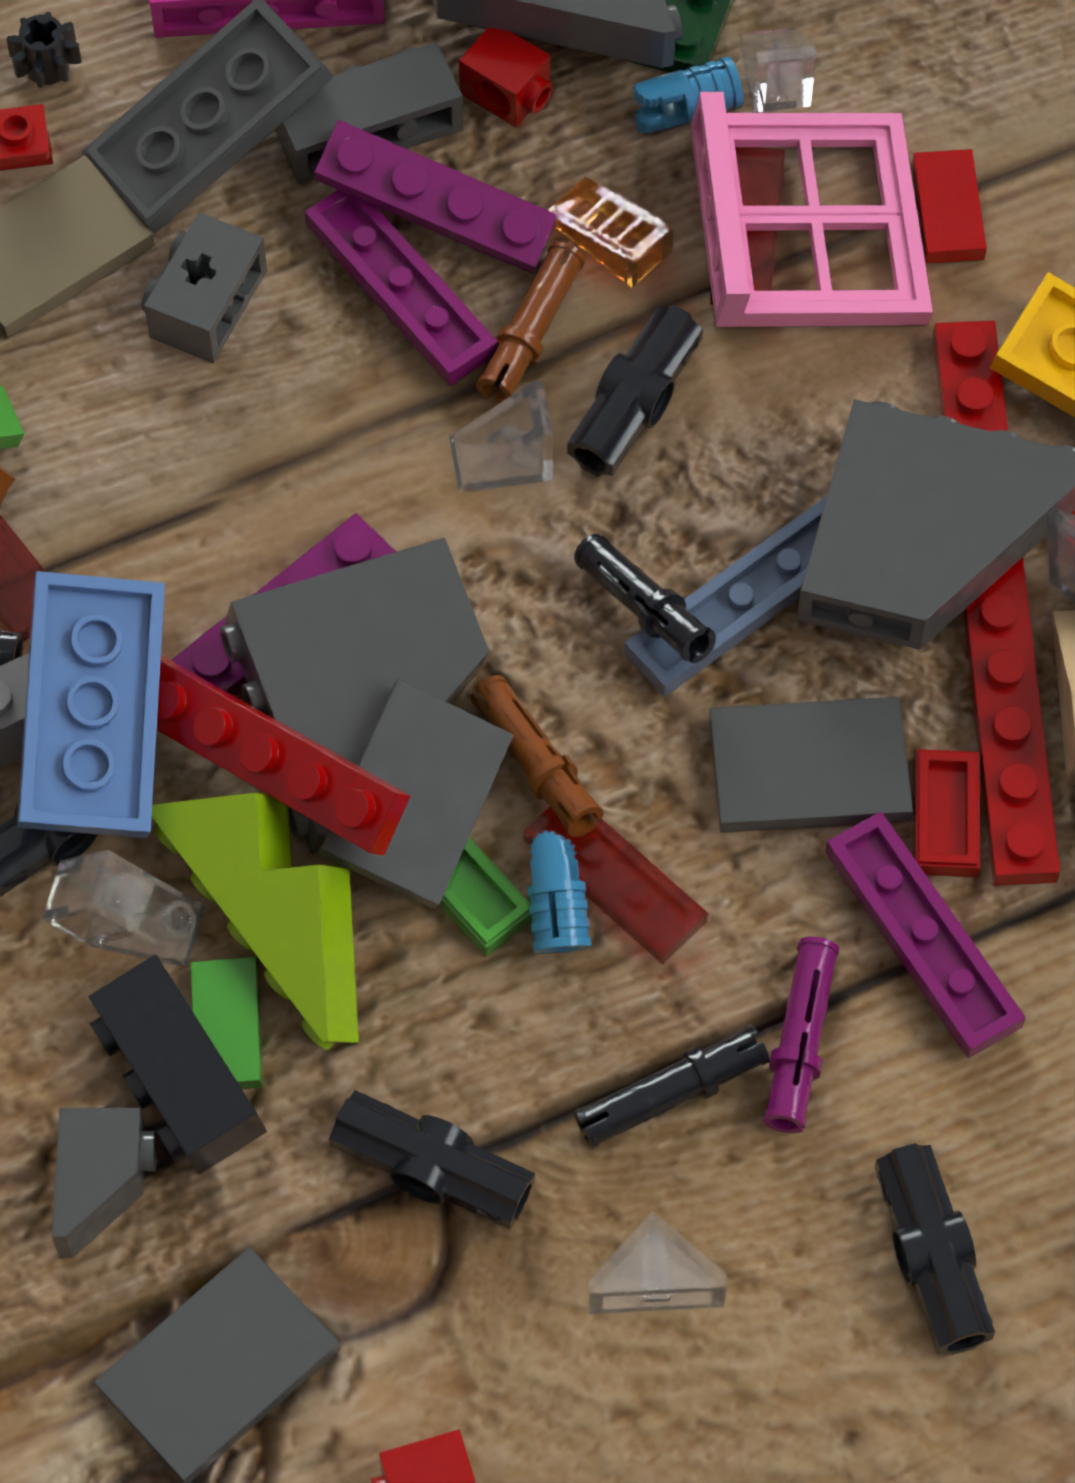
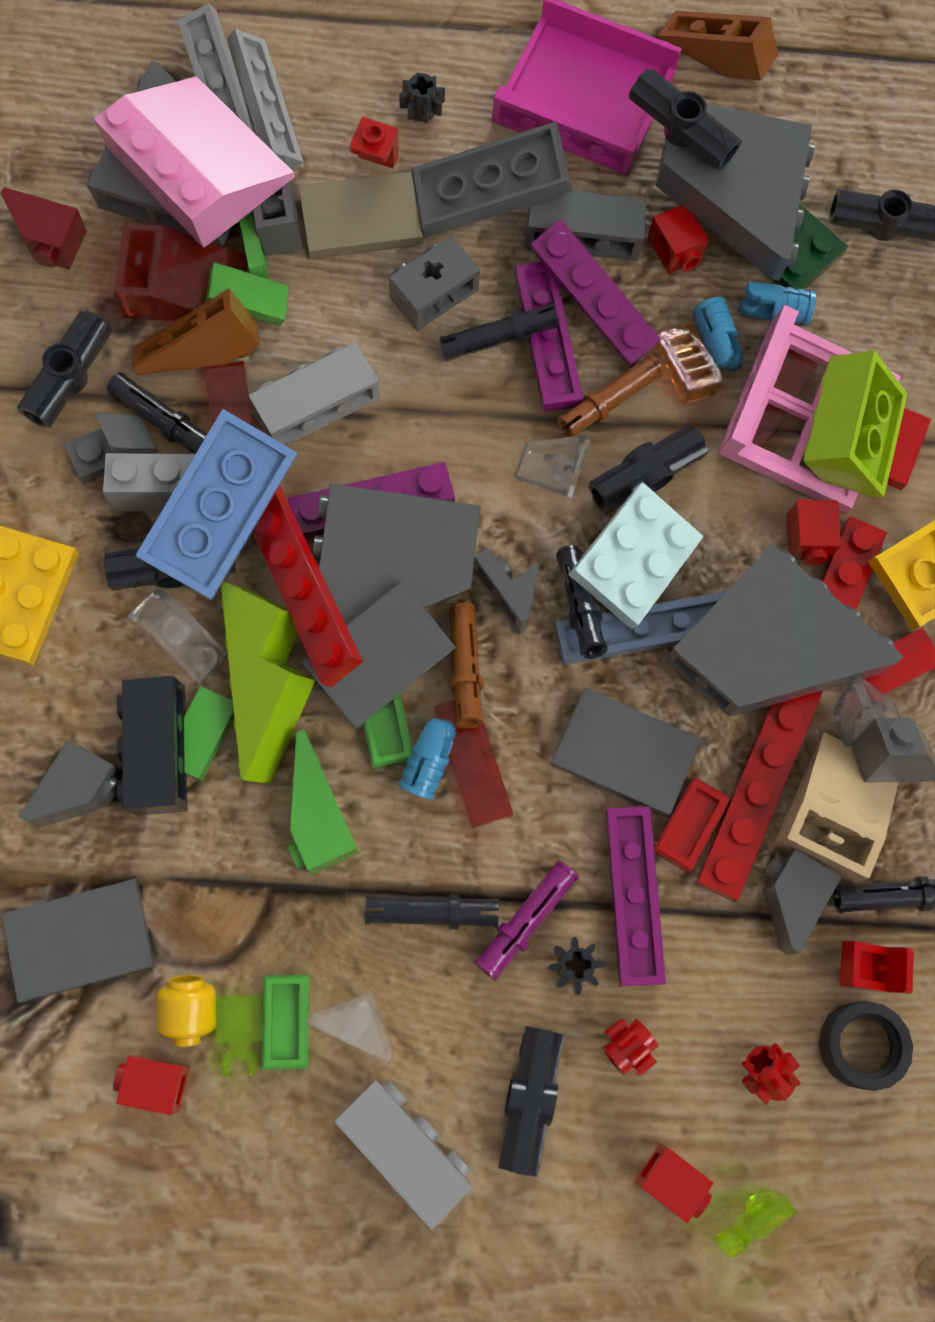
camera: 20 degrees right, 10 degrees up
black piece [329,1090,535,1230] -> none
clear slope [739,28,816,113] -> none
none -> yellow head [156,975,217,1047]
none -> clear neon green plate [216,995,263,1077]
none -> light grey brick [248,342,380,446]
none -> bright green tile [262,975,310,1070]
none -> bright green slope [287,729,359,876]
none -> light grey brick [334,1079,473,1230]
none -> black pin [439,302,560,362]
none -> dark grey slope [473,548,539,635]
none -> black gear [547,937,605,995]
none -> light aqua plate [568,482,704,629]
none -> red gear [602,1019,659,1076]
none -> dark azure hinge [692,297,744,372]
none -> red brick [787,499,841,565]
none -> lime slope [804,350,908,498]

